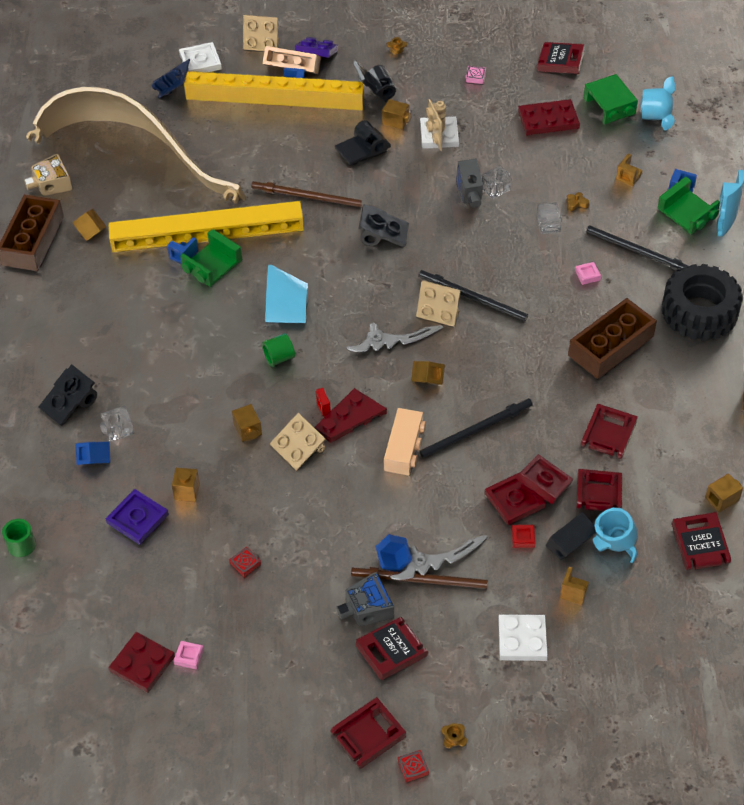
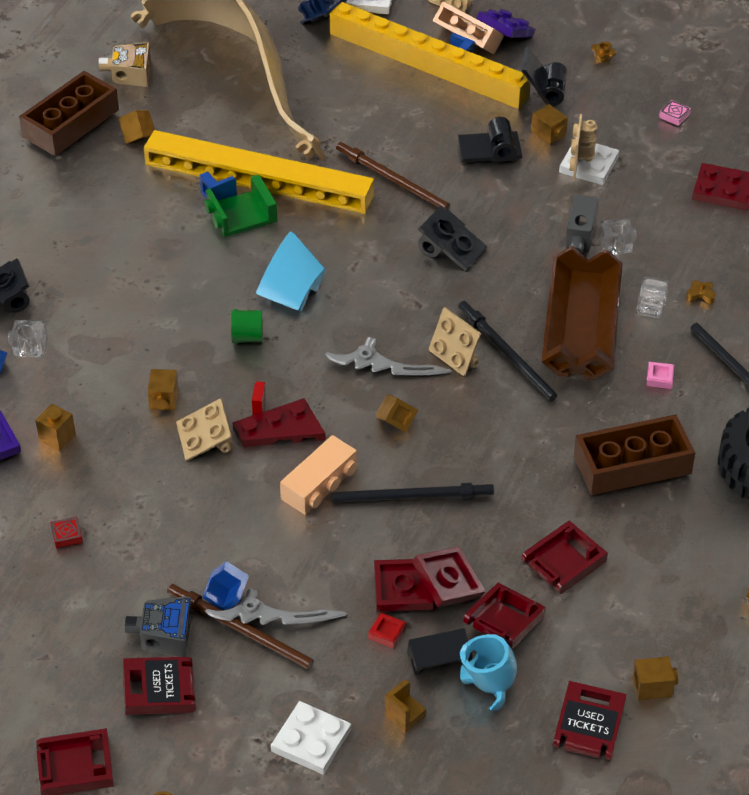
camera: 25 degrees right, 5 degrees down
none -> reddish brown panel [541,246,623,380]

